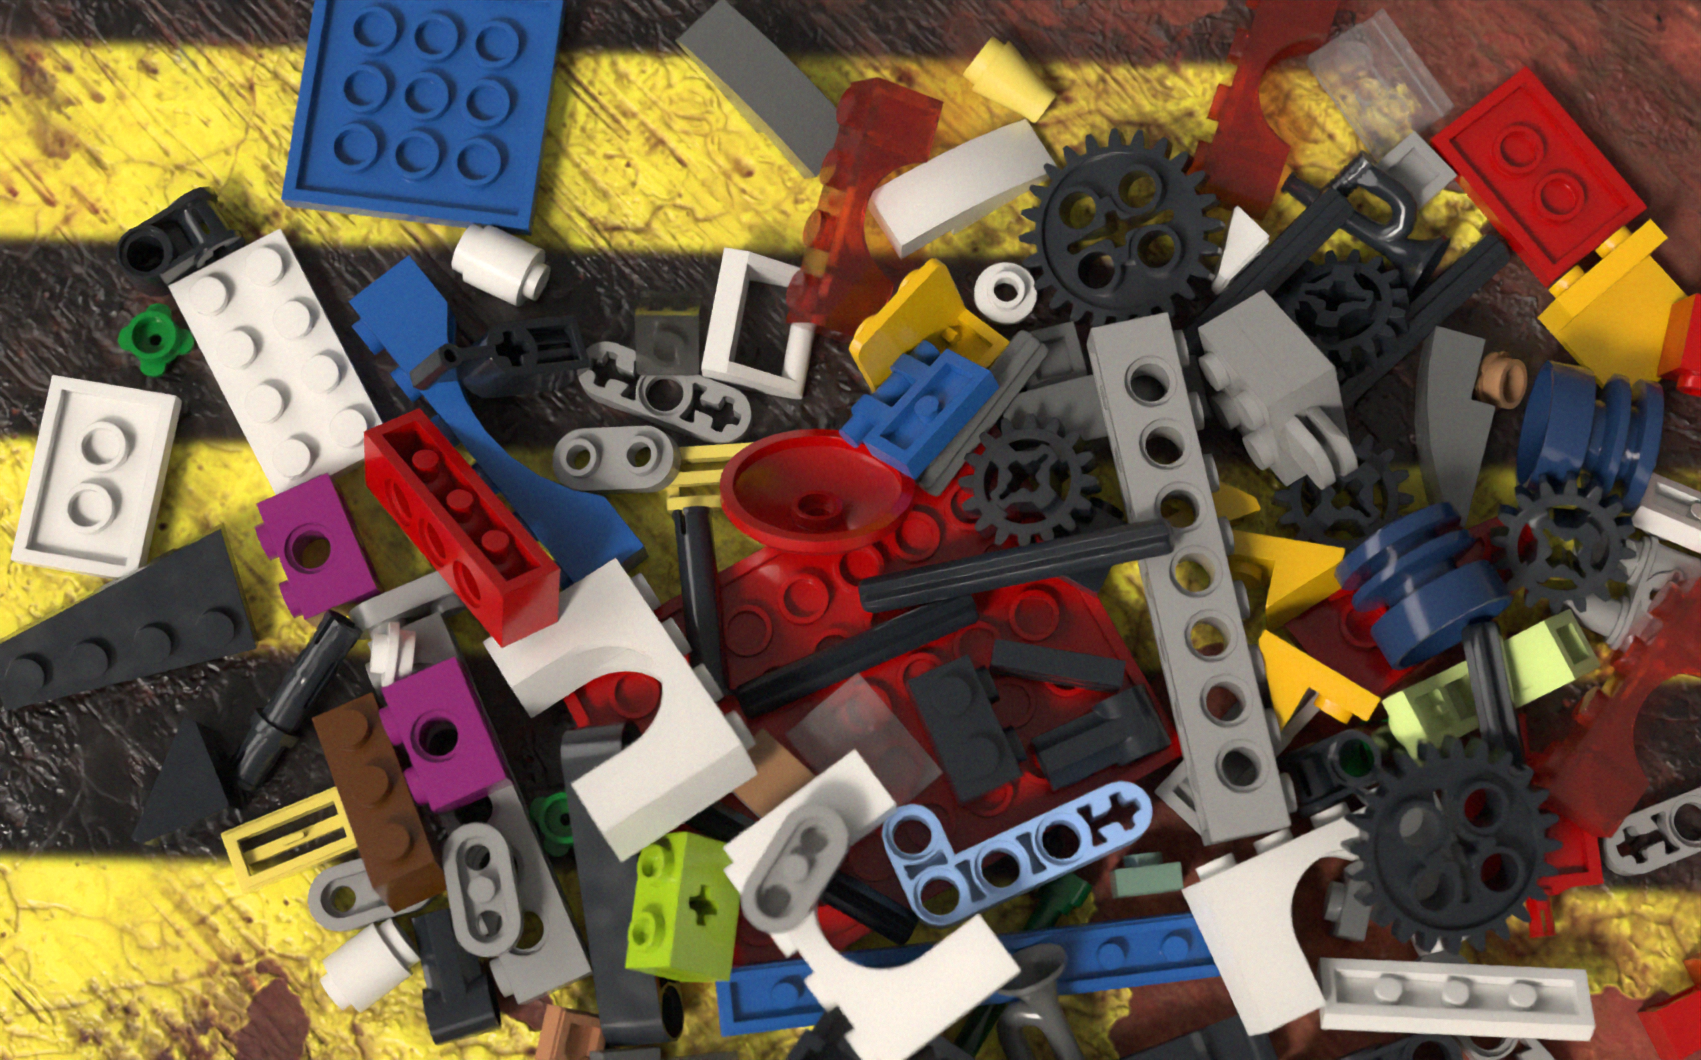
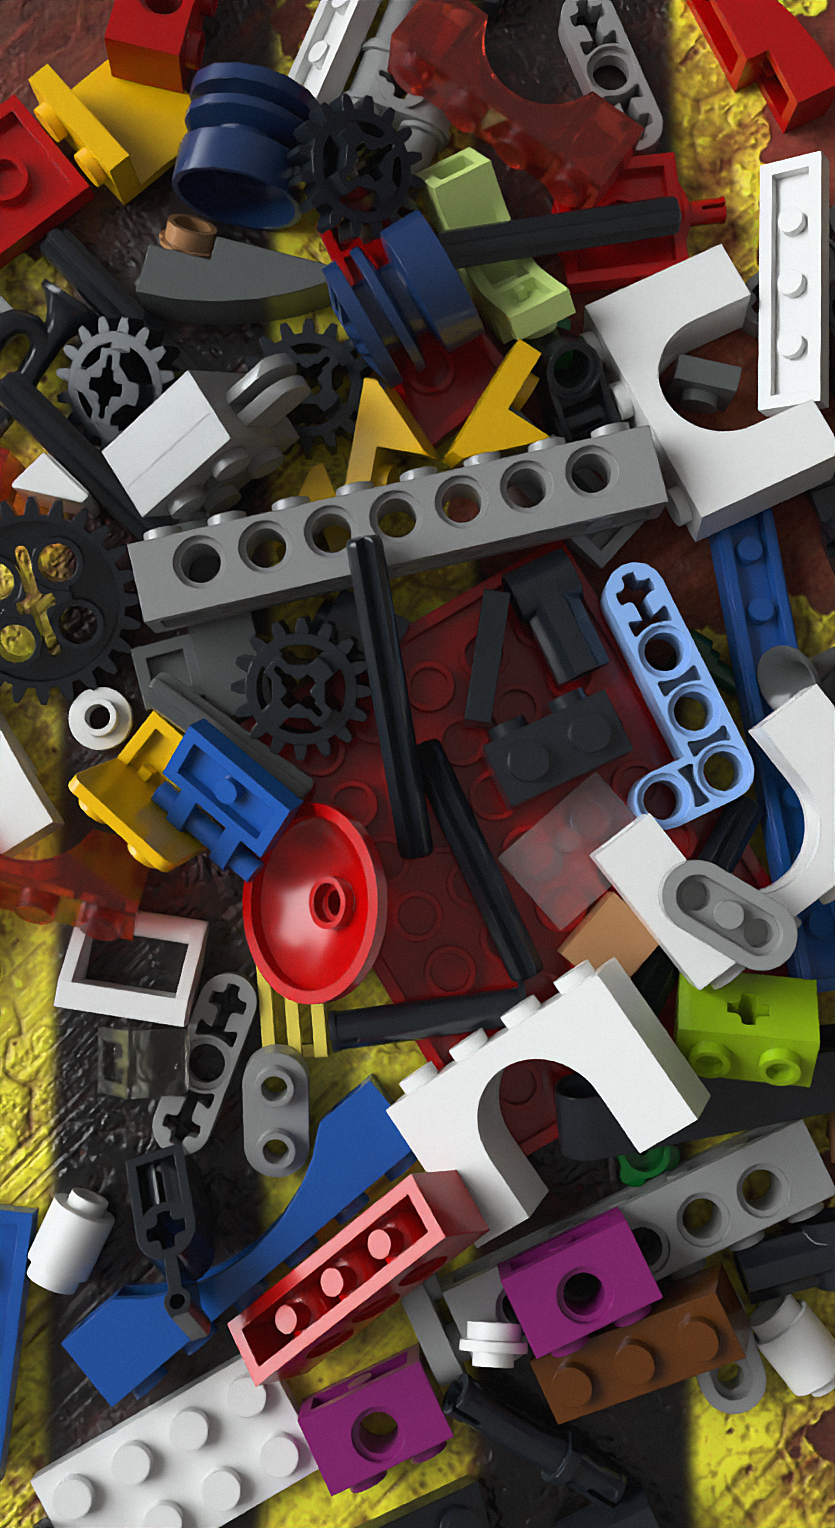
camera: 90 degrees left, 5 degrees up
light yellow tile [220,786,358,895] -> none
light grey plate [442,823,524,957] -> none
sand green plate [1109,852,1184,899] -> none
black gear [1341,734,1562,956] -> none

